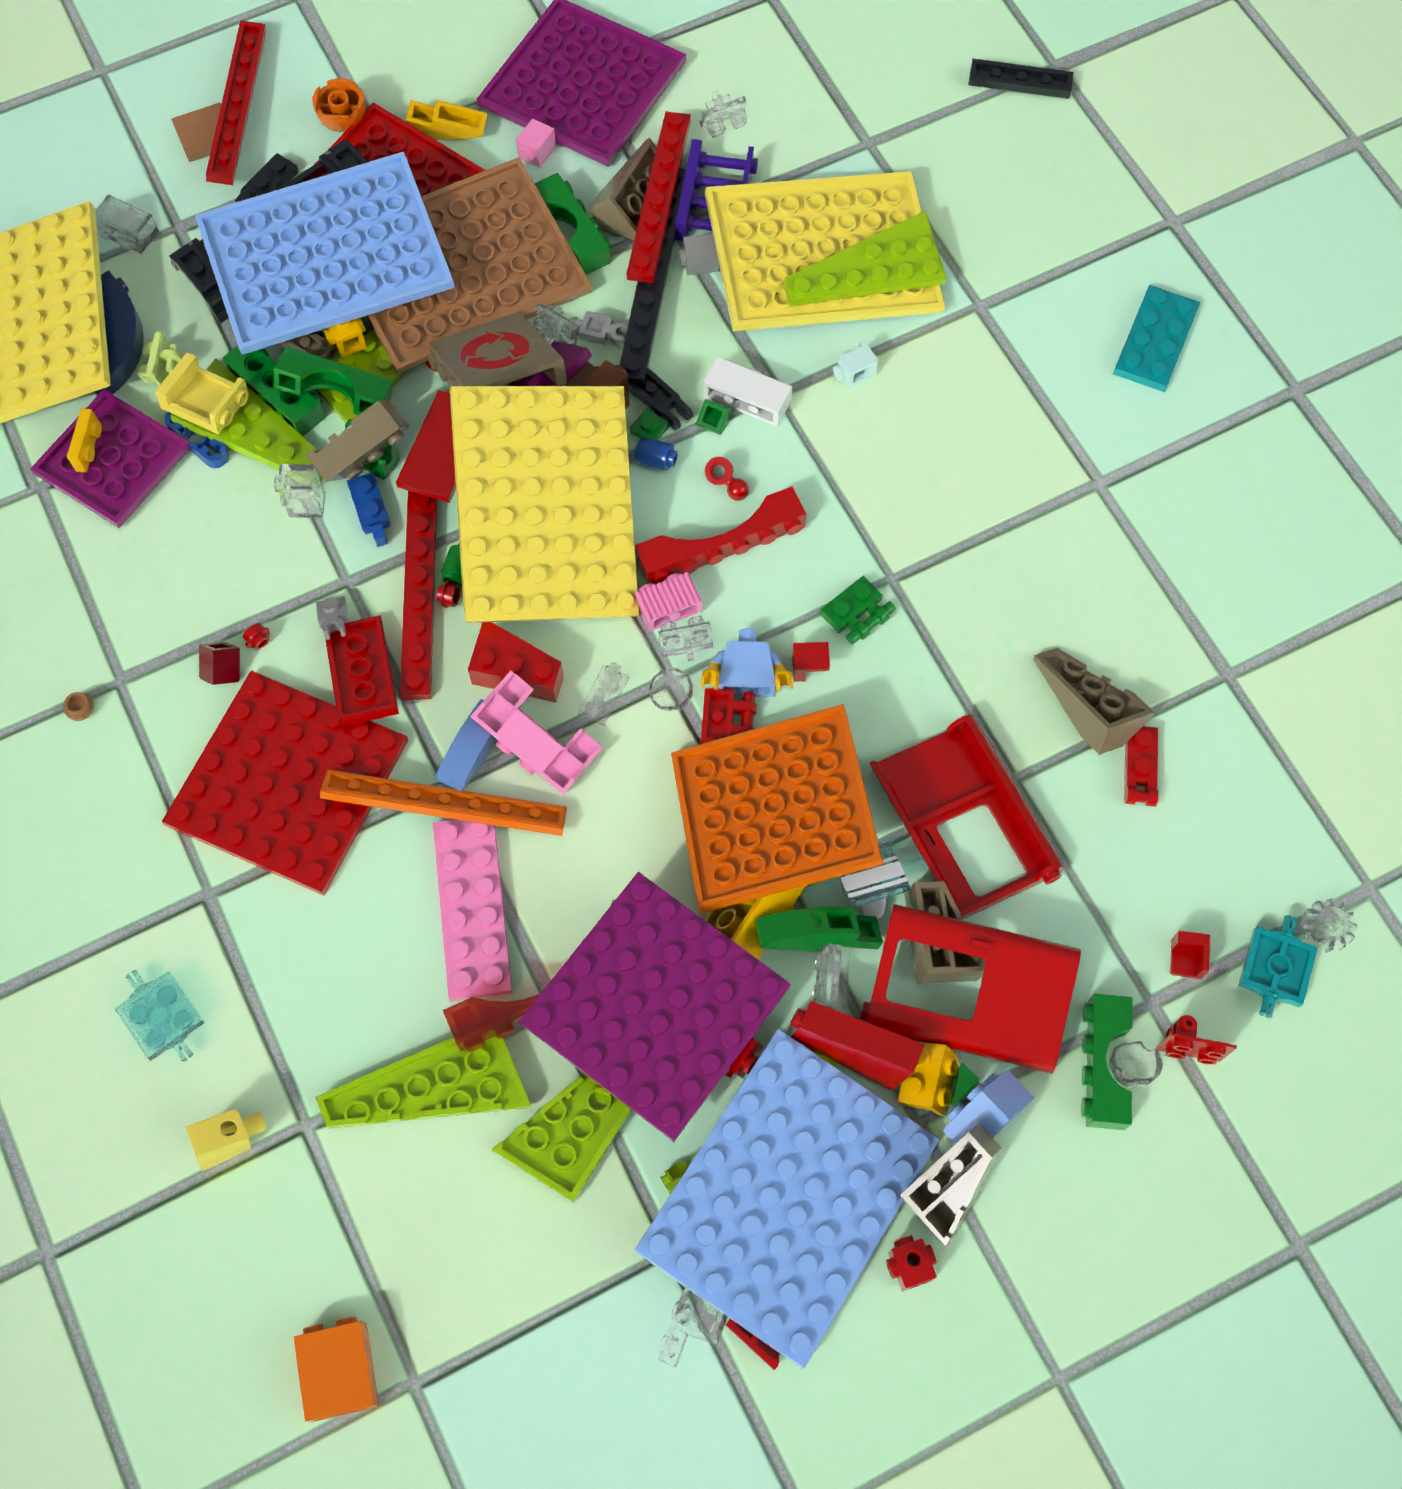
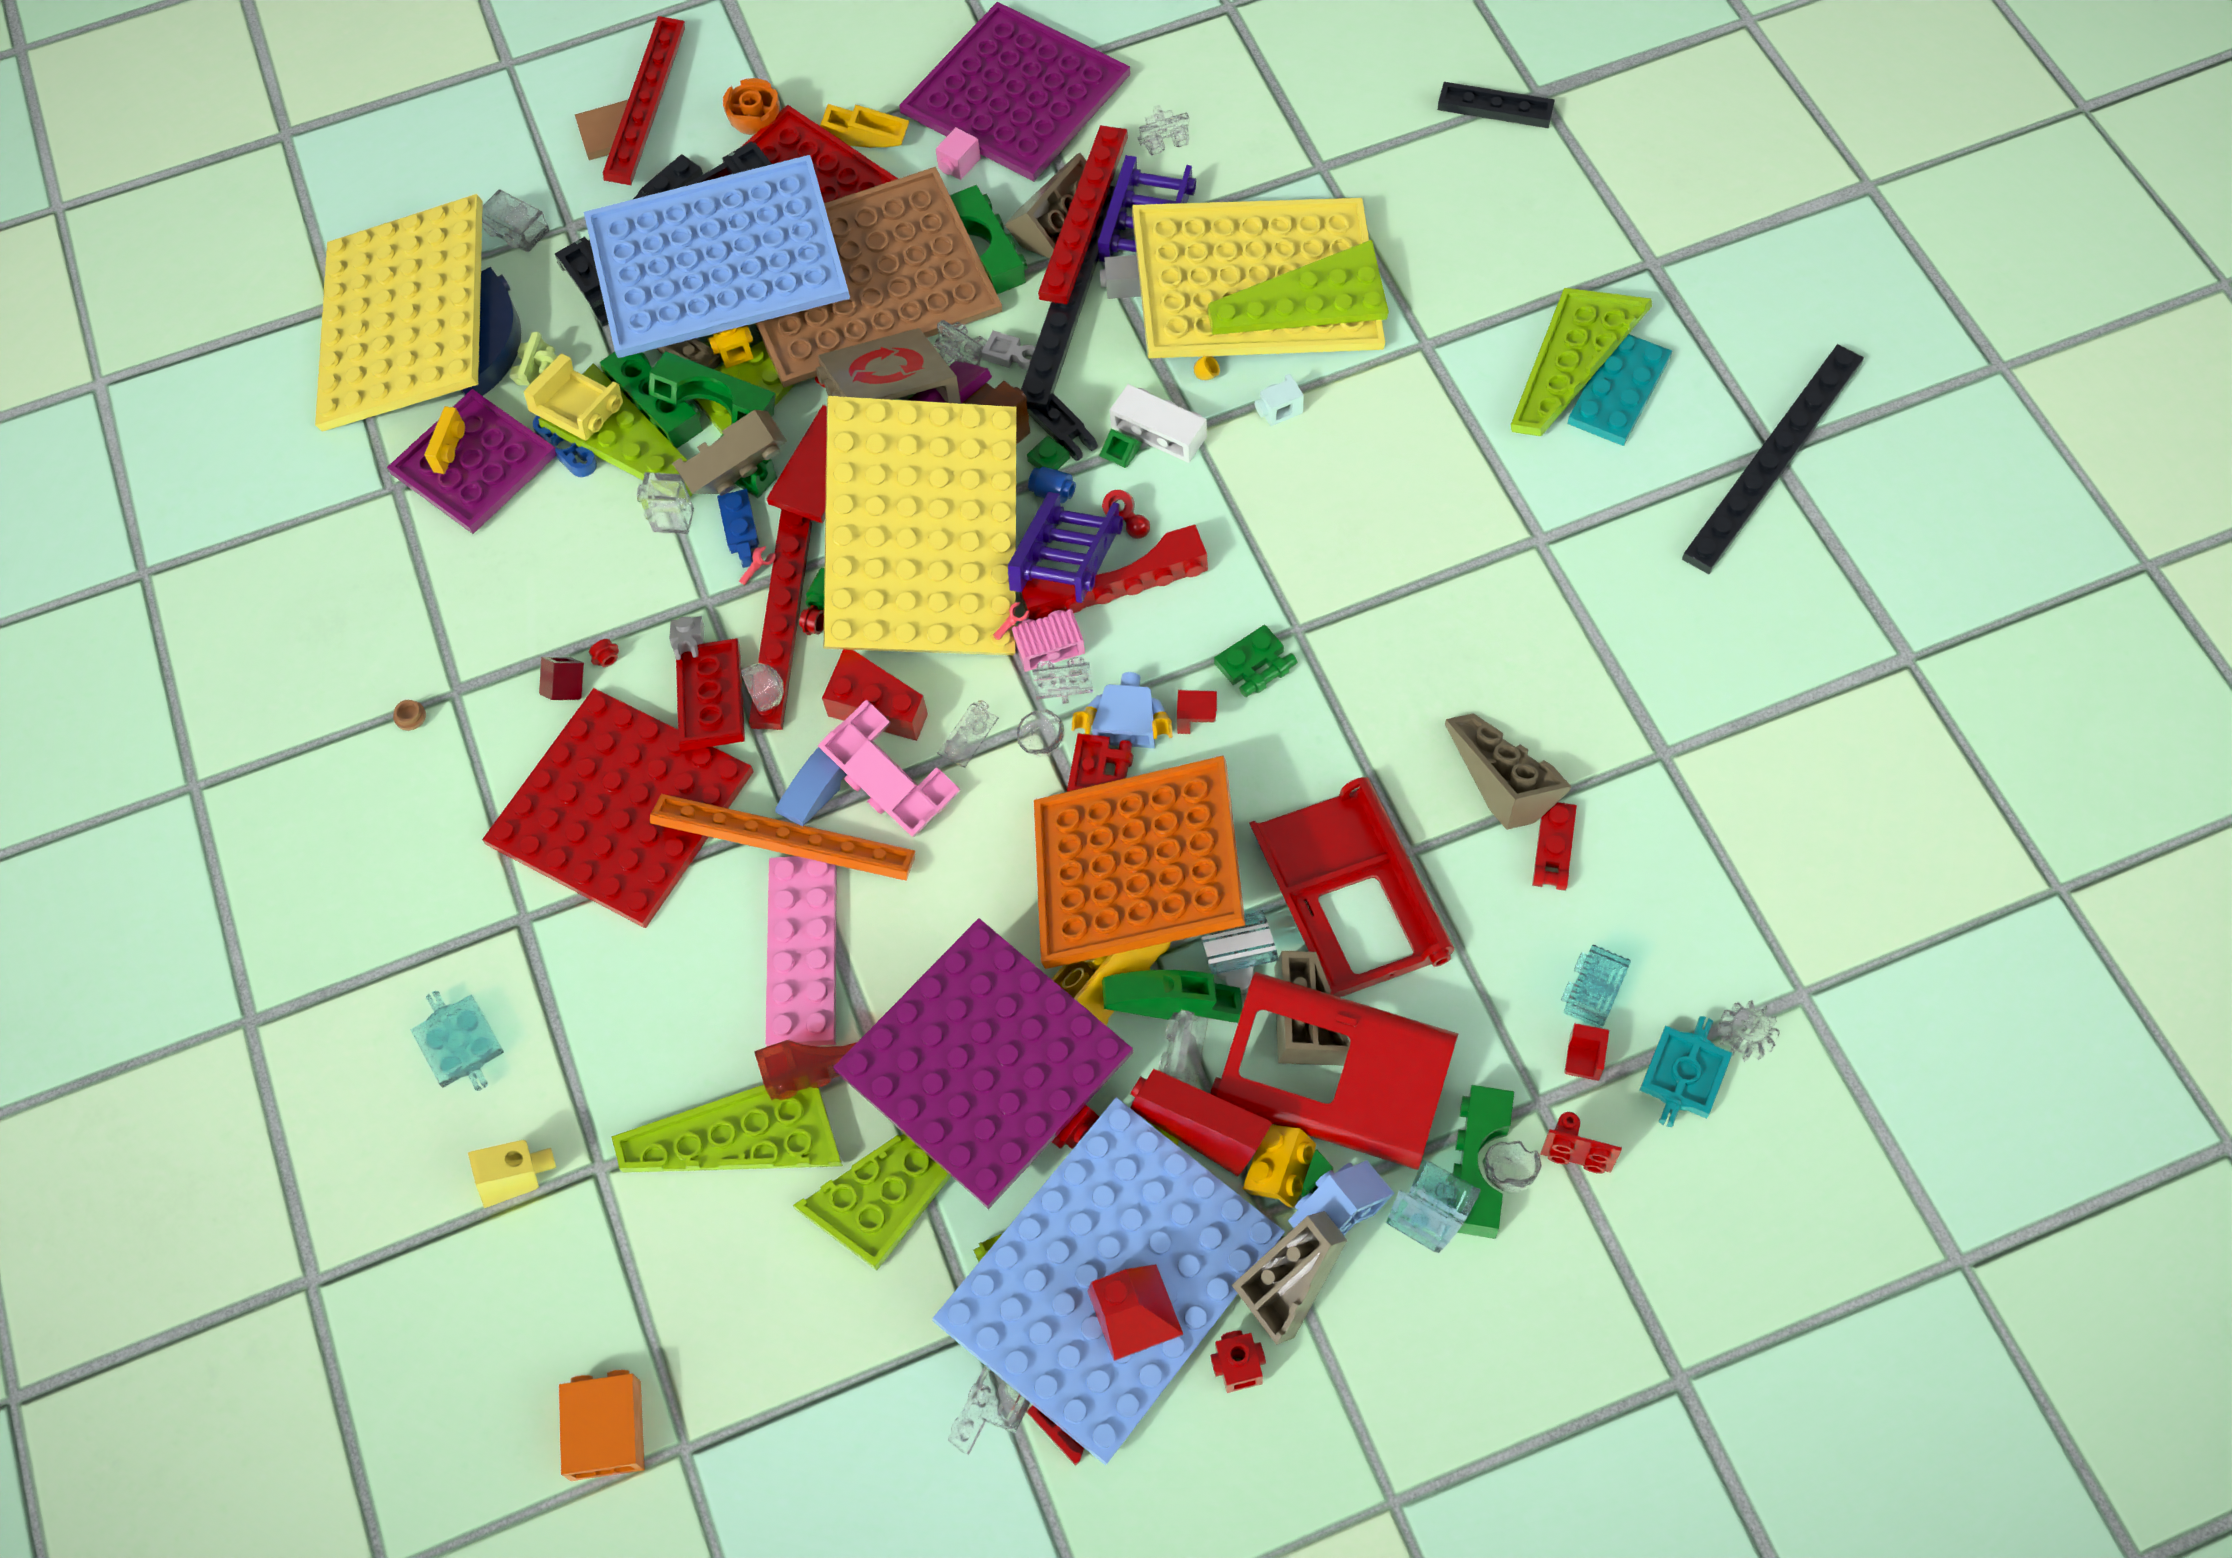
camera: 10 degrees right, 5 degrees down
none -> coral hand [739,546,775,586]
none -> clear hair [741,663,784,711]
none -> coral hand [993,602,1030,640]
none -> dark purple fence [1008,492,1123,603]
none -> red slope [1087,1264,1183,1361]
none -> yellow hinge [1194,356,1220,381]
none -> clear light blue slope [1386,1160,1481,1253]
none -> lime wing [1511,288,1652,436]
none -> clear light blue brick [1561,945,1631,1029]
none -> black plate [1682,344,1864,574]

